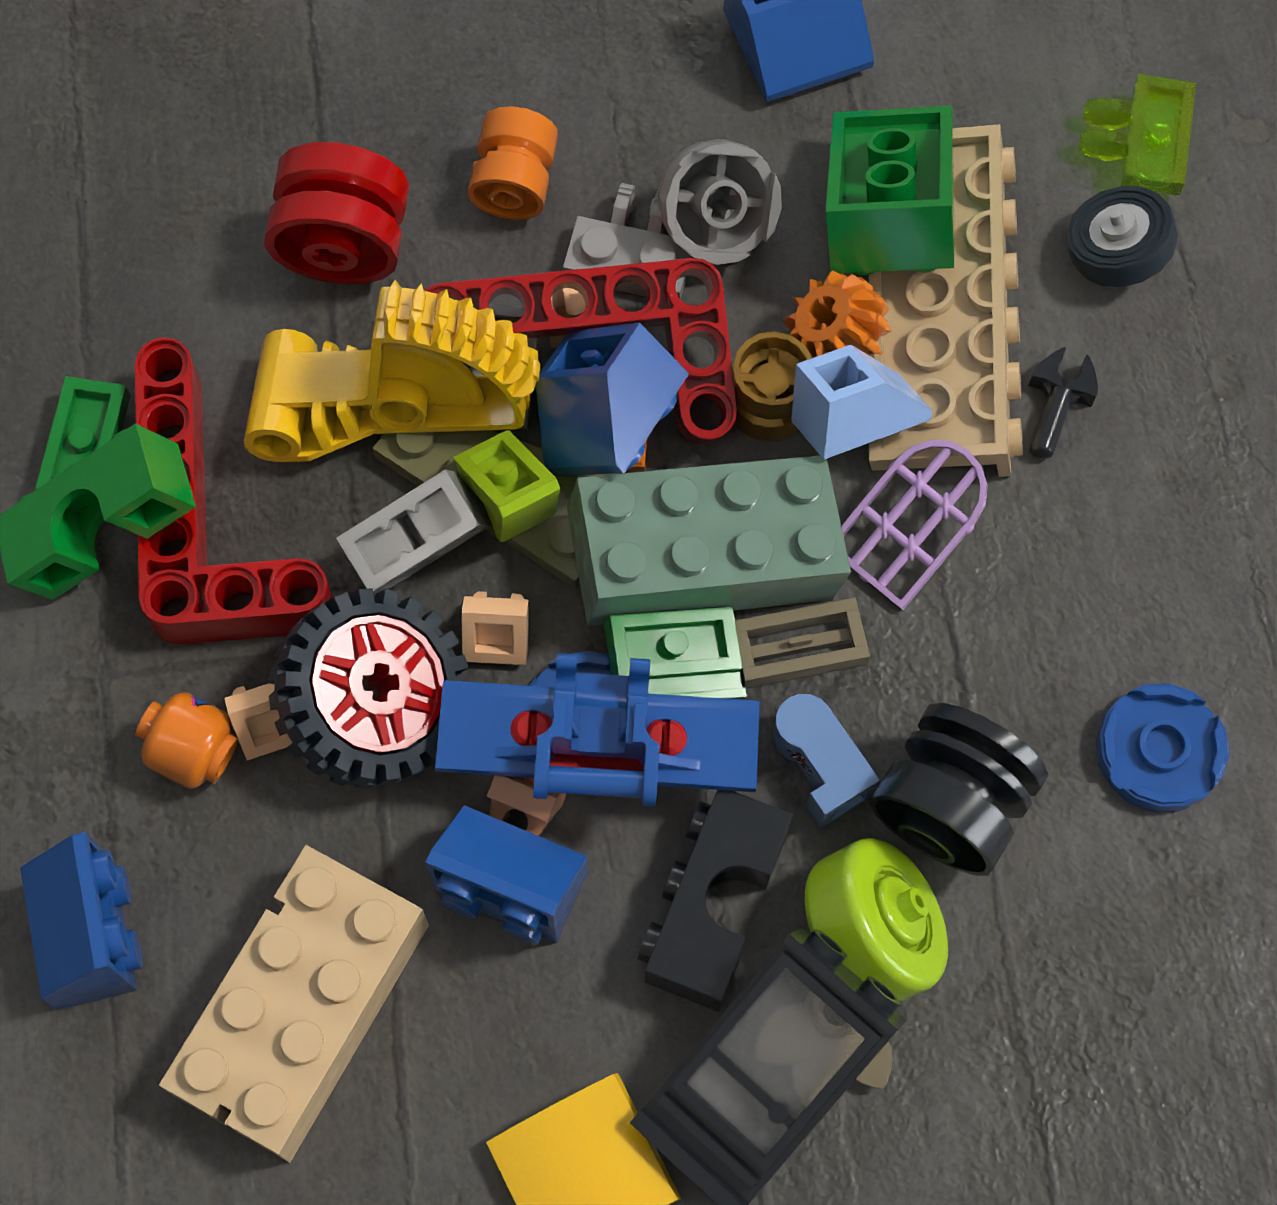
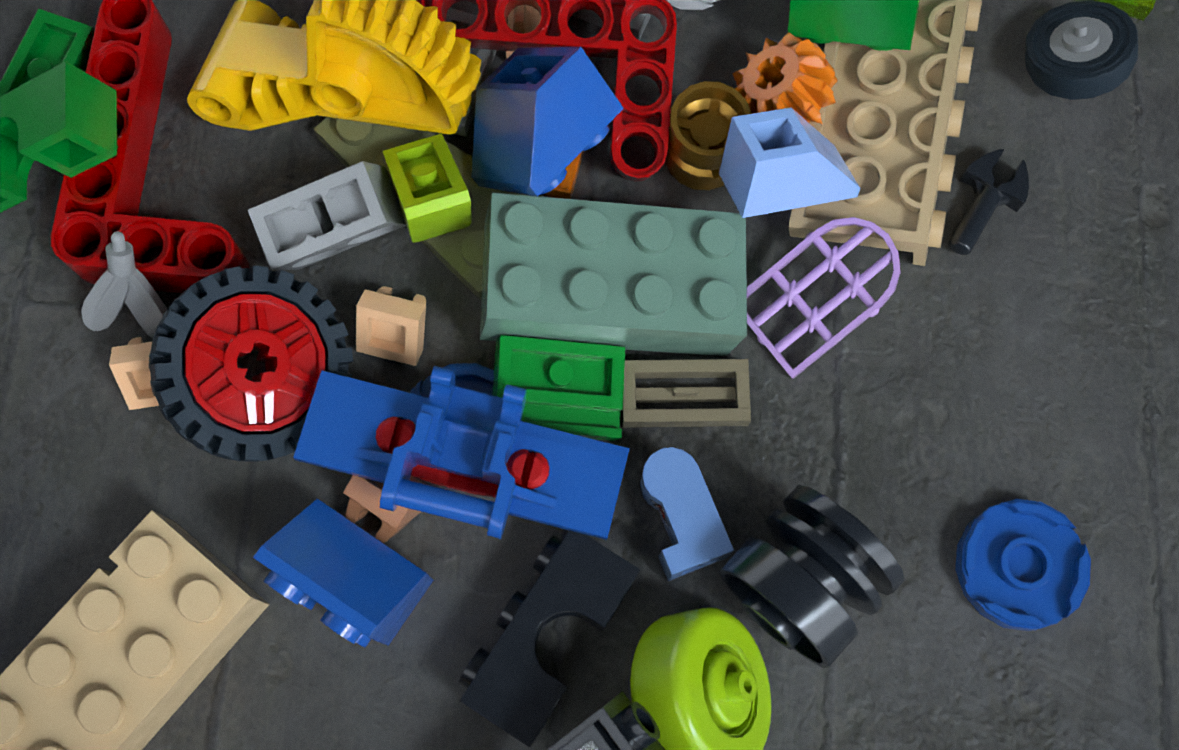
camera: 10 degrees right, 5 degrees up
orange head [135,692,239,789] -> none
none -> light grey piece [81,231,167,338]

